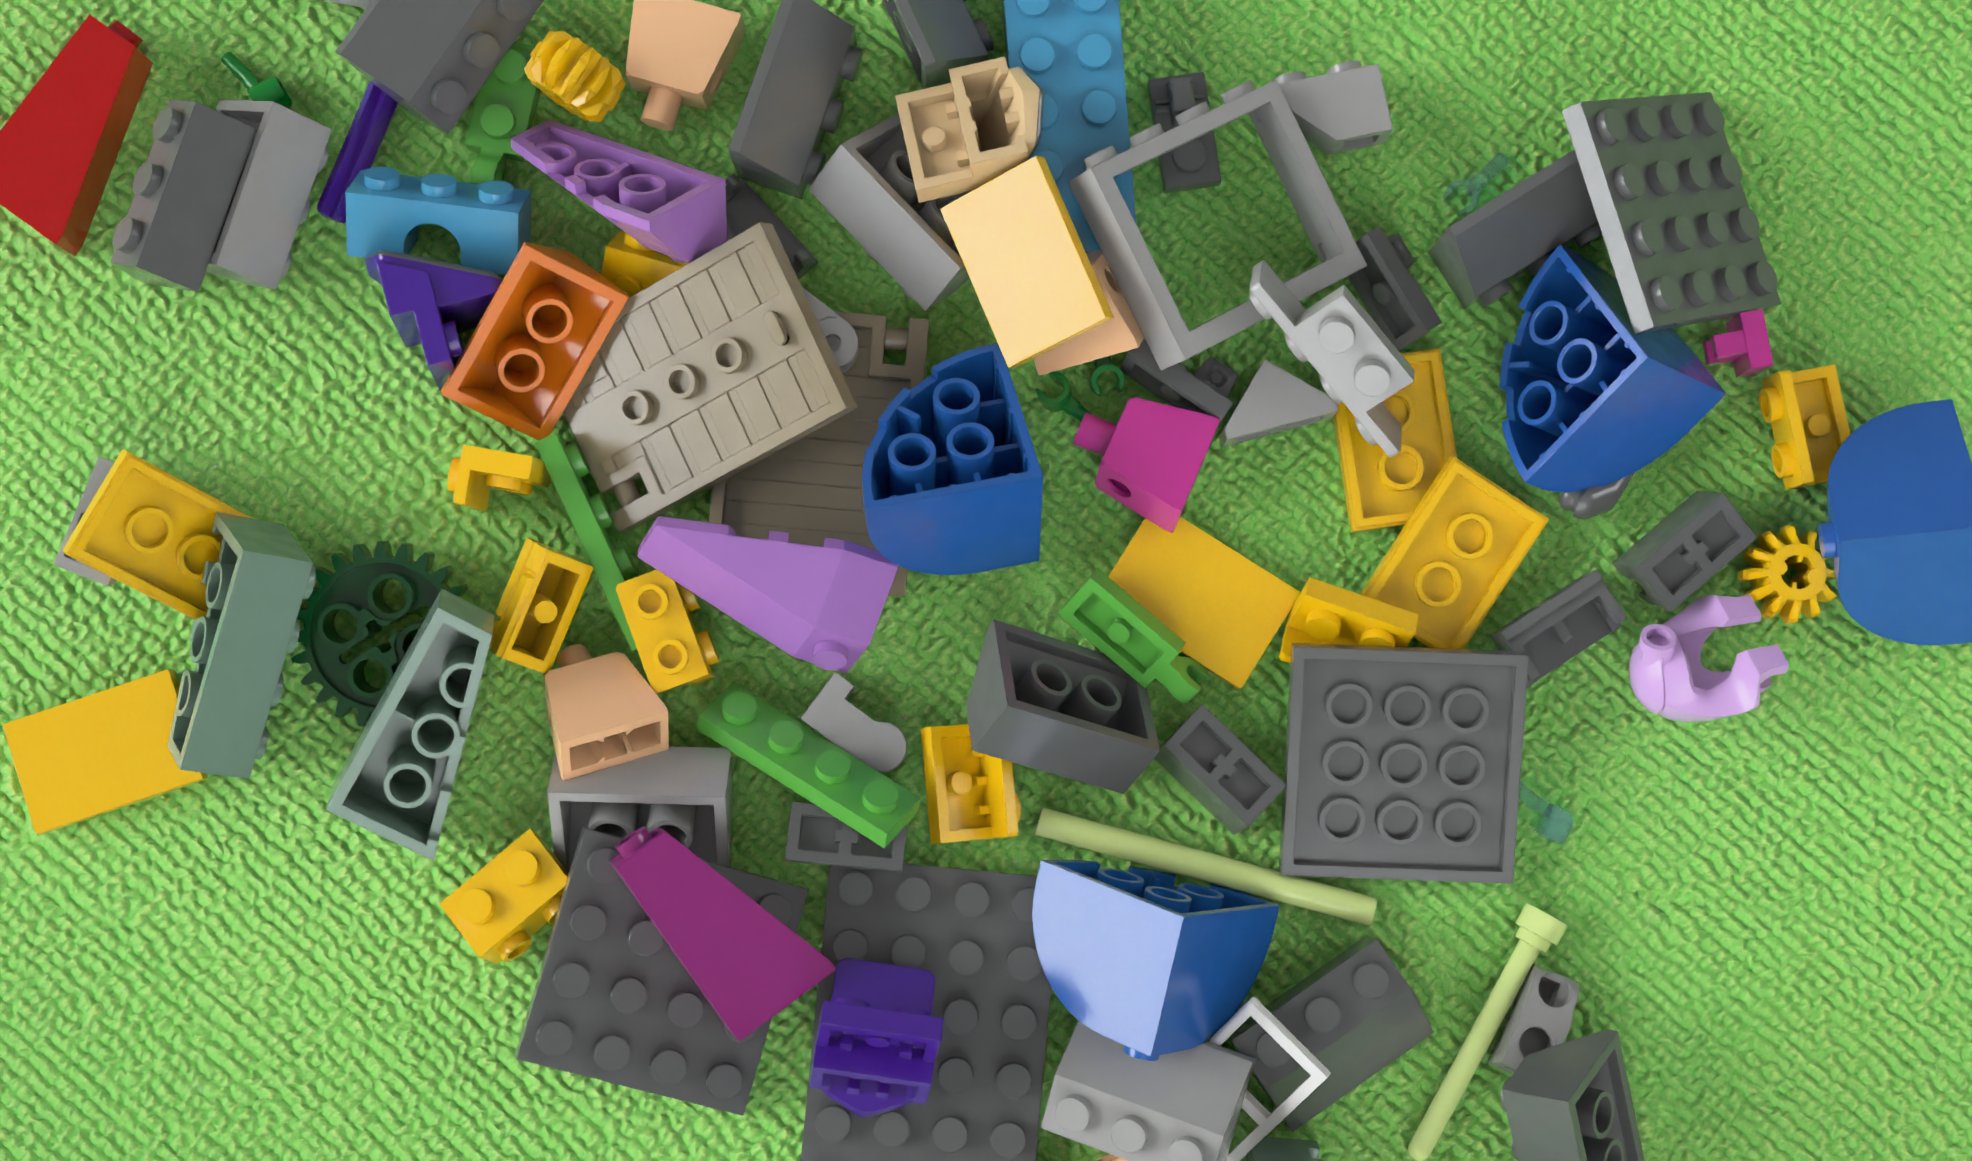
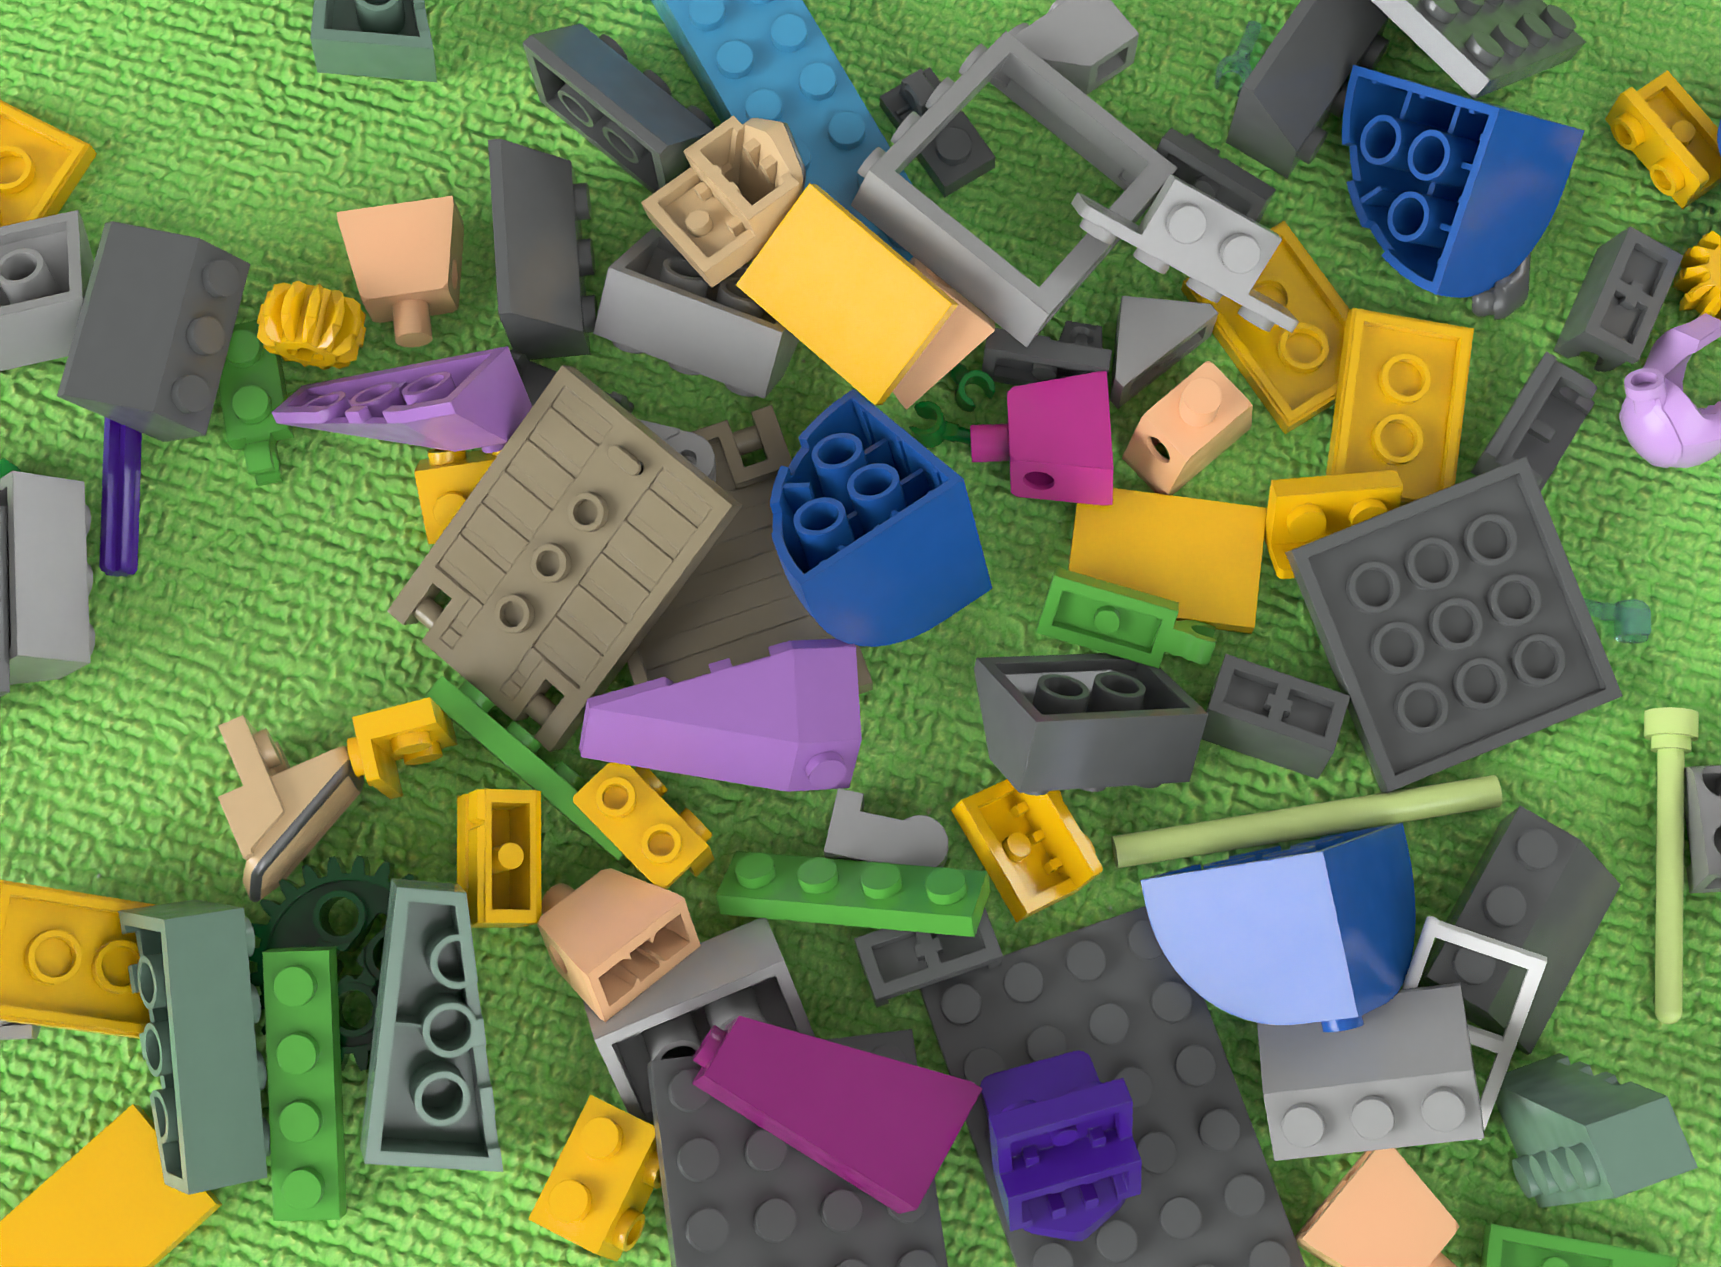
camera: 15 degrees left, 10 degrees down
dark azure arch [345,167,531,275] -> none
dark purple piece [364,250,503,392] -> none
orange slope [441,242,629,440] -> none
dark pink tile [1702,309,1774,378] -> none
none -> tan piece [218,715,364,902]
none -> bright green plate [262,946,347,1221]
none -> light nougat torso [1122,361,1253,495]

